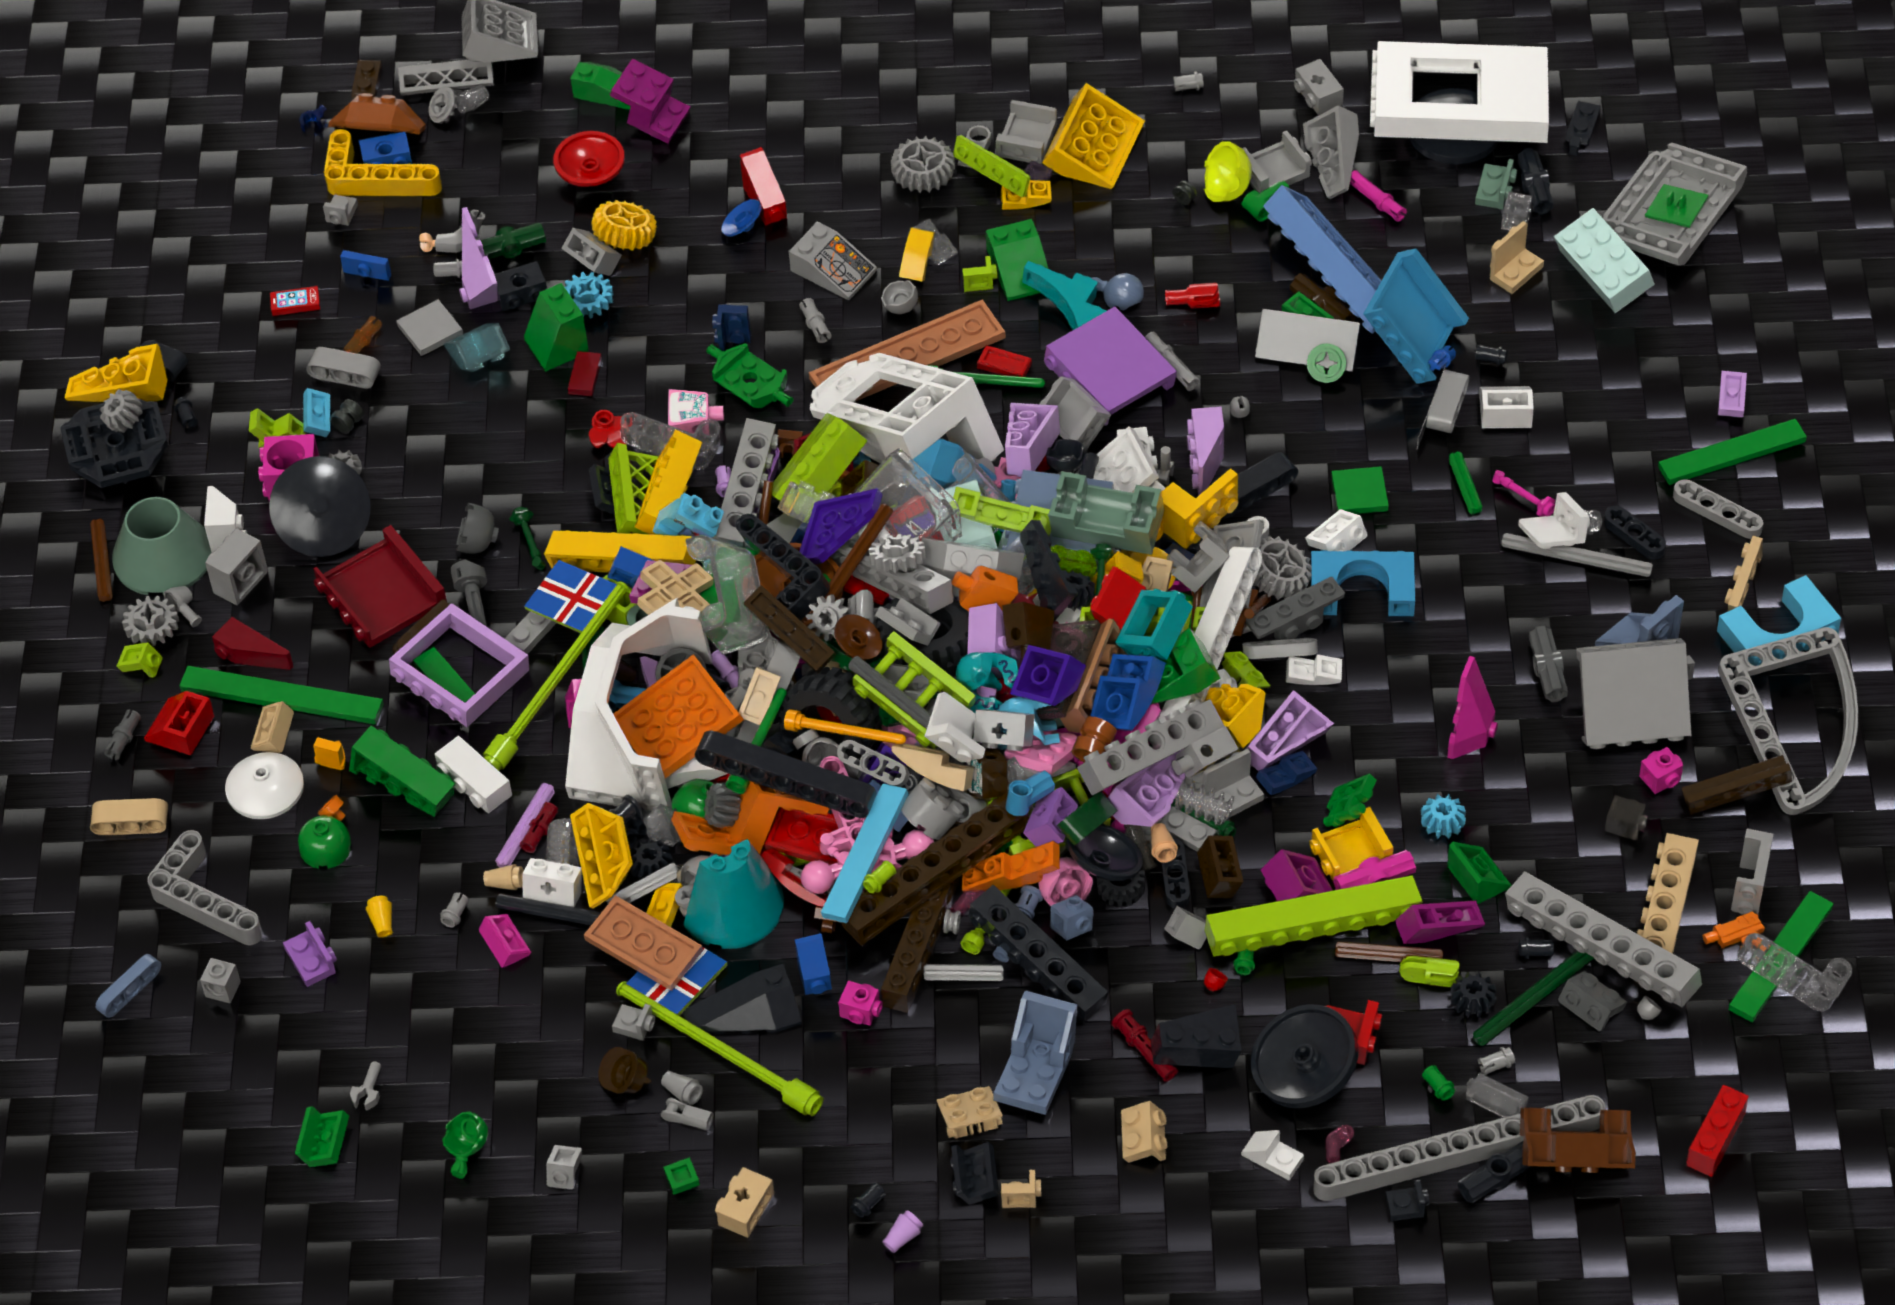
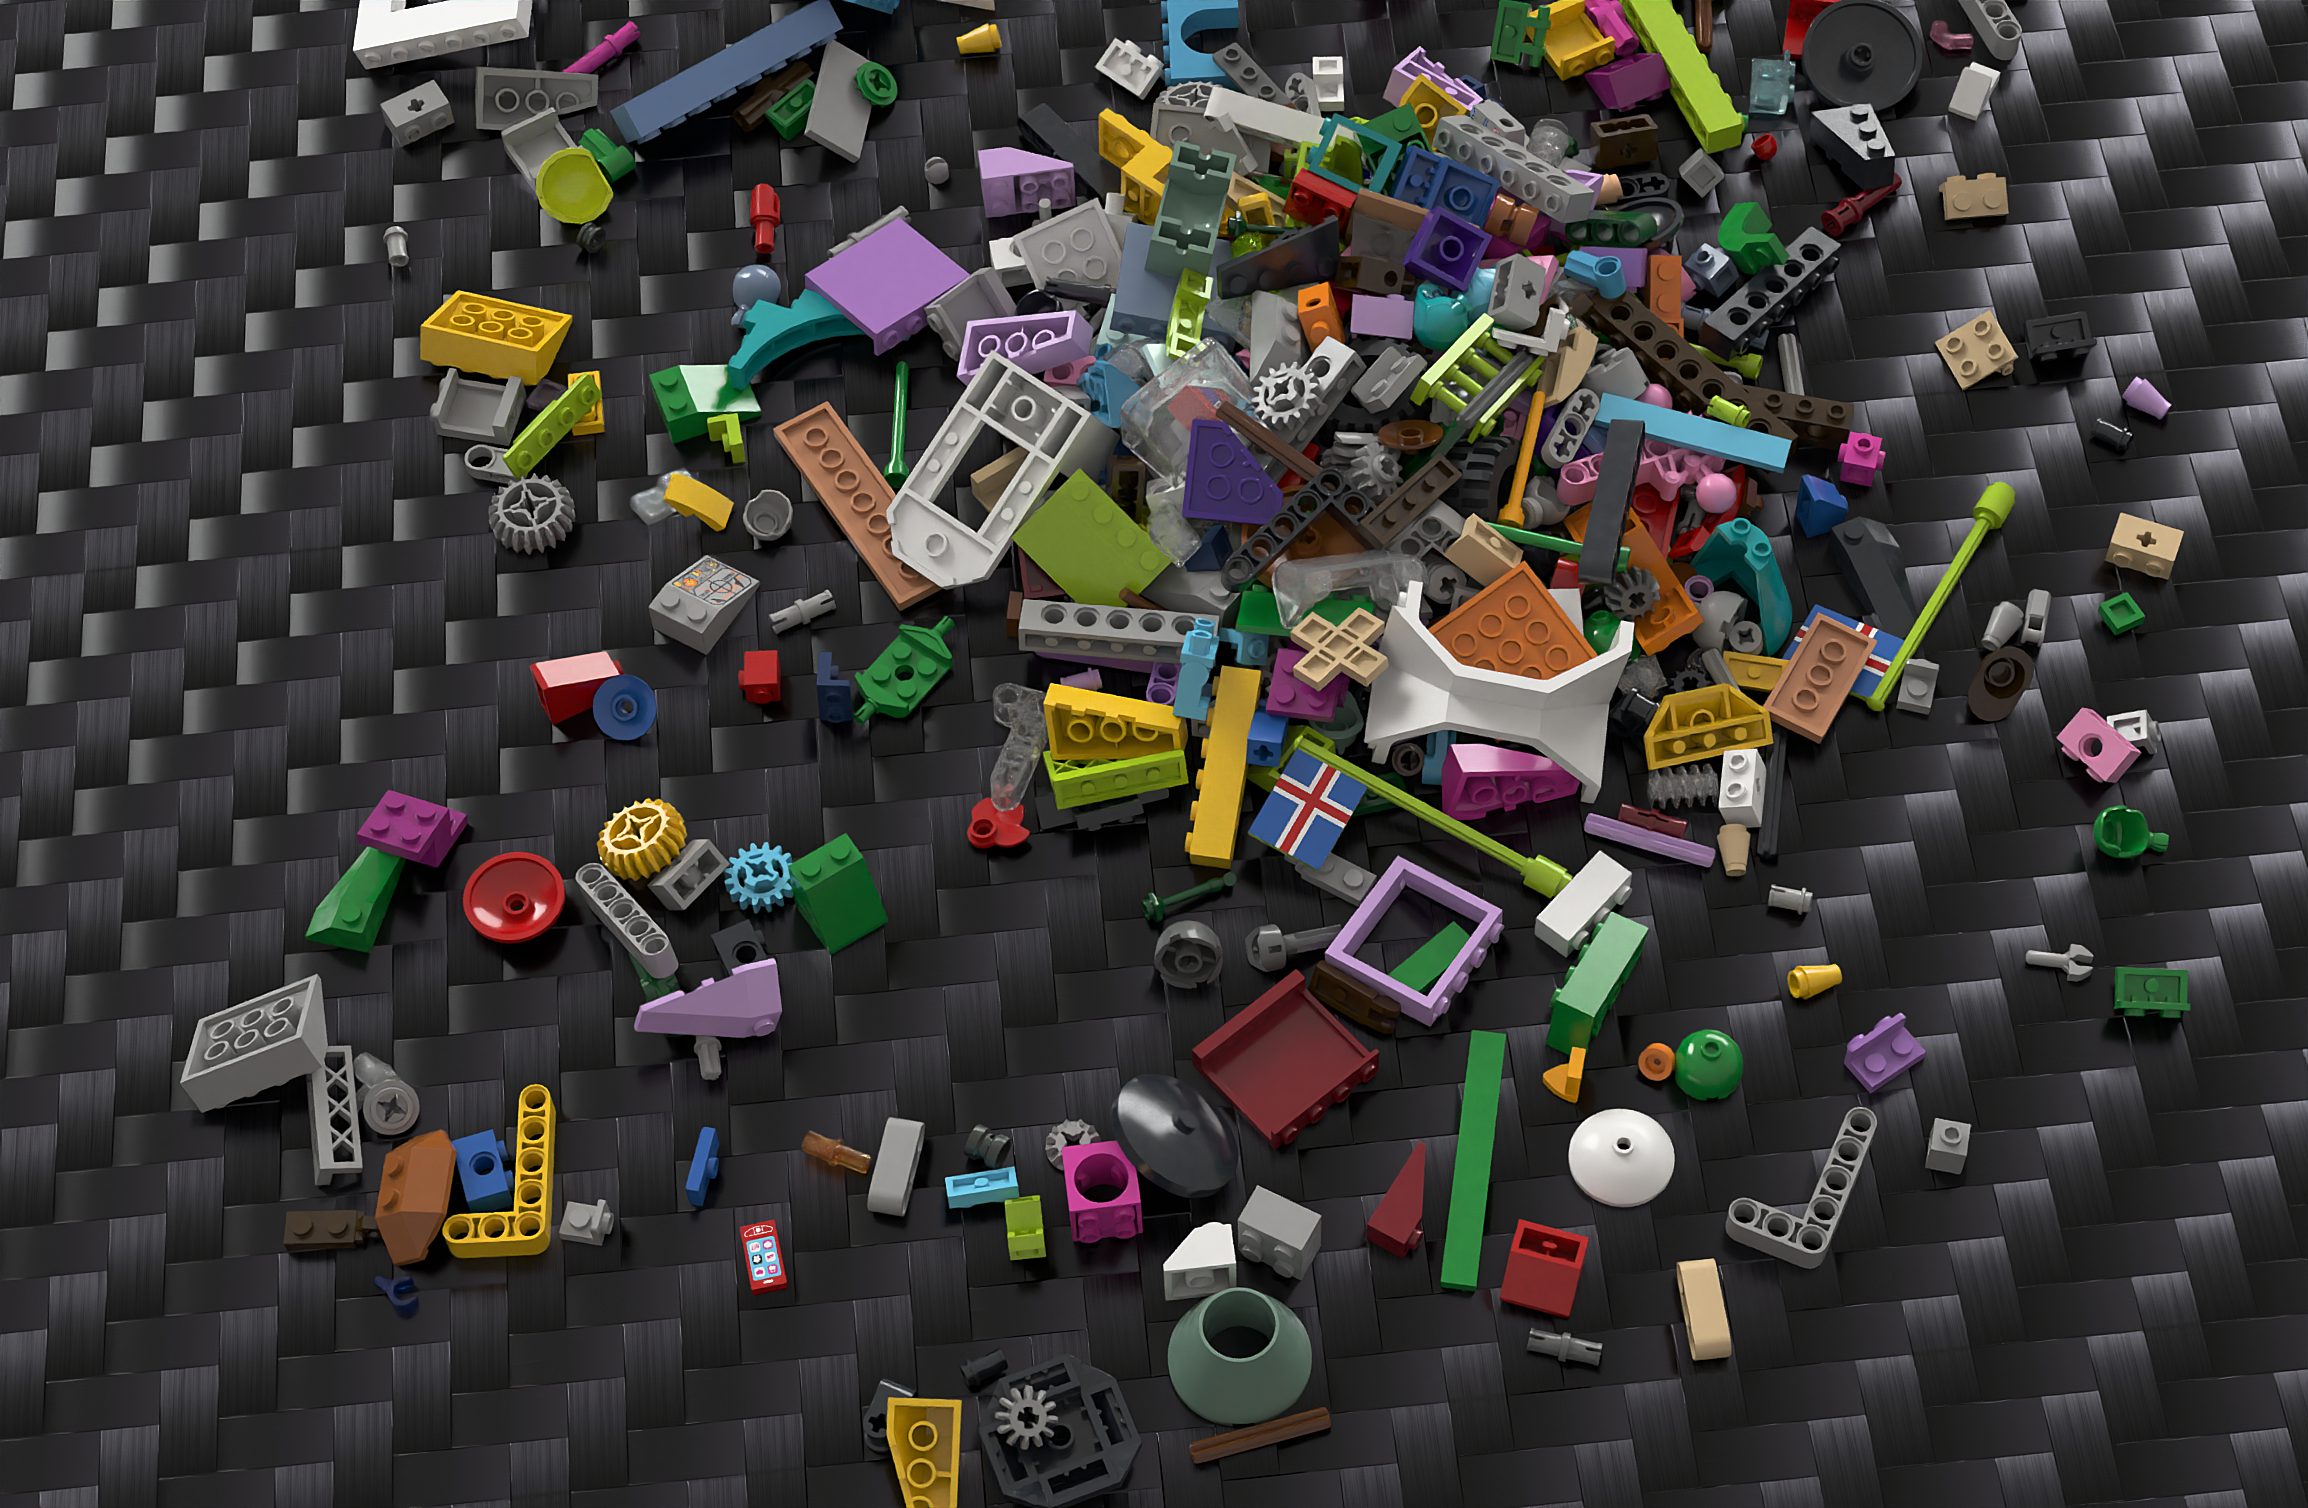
camera: 95 degrees left, 5 degrees up
sand blue beam [96,954,161,1018] -> none
lime bracket [117,642,162,677] -> none
light grey gear [122,596,179,646] -> none
light grey bar [164,586,202,627] -> none
tan slope [251,701,294,753] -> none
light grey tile [397,300,463,356] -> none
light grey arm [419,210,485,253] -> none
clear light blue slope [444,323,510,372] -> none
dark pink slope [479,914,531,967] -> none
dark red tile [568,351,602,396] -> none
torso [668,389,724,438] -> none
red tile [977,345,1032,377] -> none
sand blue bracket [993,991,1077,1115] -> none
tan bracket [1001,1170,1041,1208] -> none
green tile [1331,466,1389,514] -> none
none -> light grey beam [576,863,678,979]
none -> red brick [738,650,781,704]
none -> yellow cone [957,23,1002,55]
none -> green arch [1718,202,1790,274]
none -> clear light blue bracket [1749,50,1795,114]
none -> bright pink brick [2057,707,2141,783]

